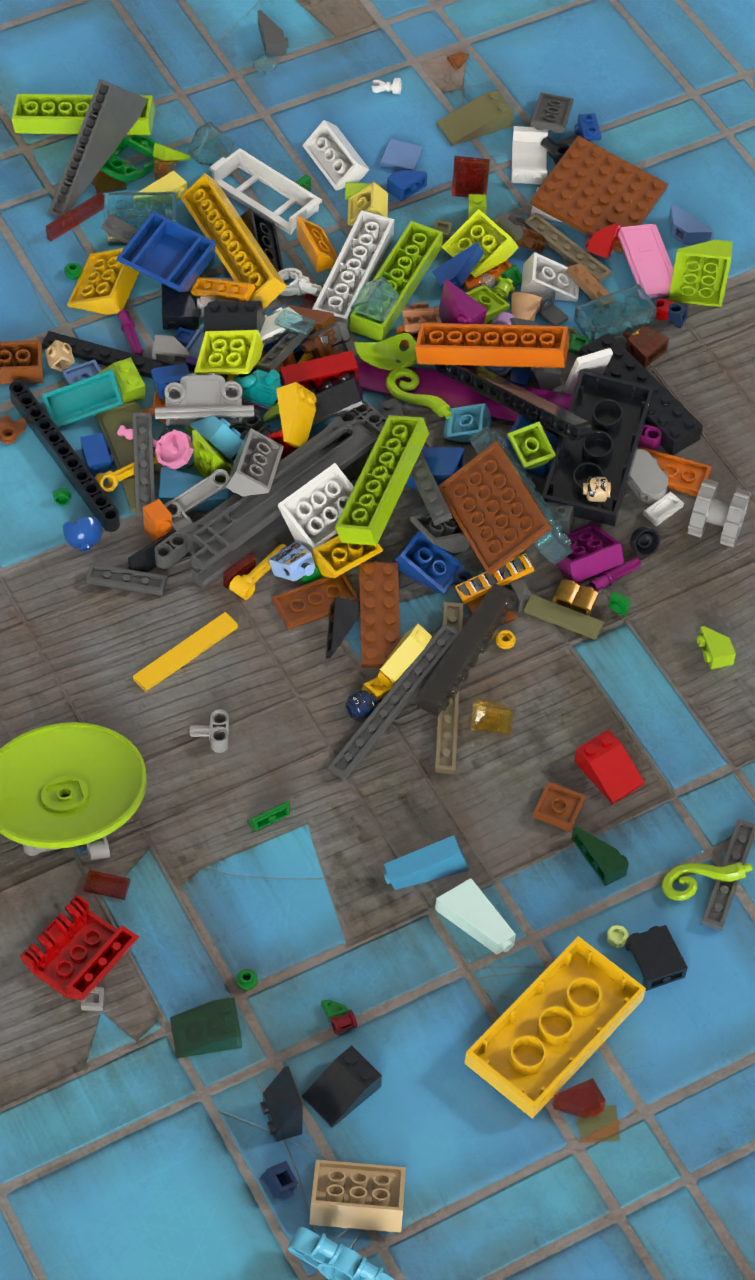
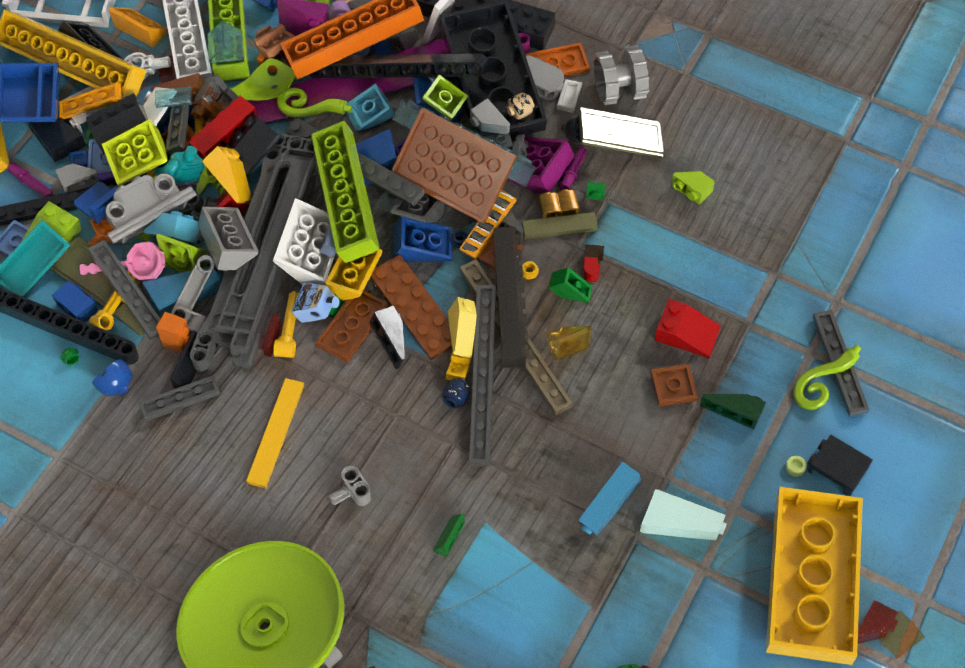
camera: 30 degrees left, 5 degrees up
none -> sand blue slope [320,229,336,257]
none -> light grey slope [470,98,510,134]
none -> dark grey plate [511,134,528,167]
none -> green slope [548,267,593,303]
none -> piece [579,107,663,158]
none -> leg [583,244,604,282]

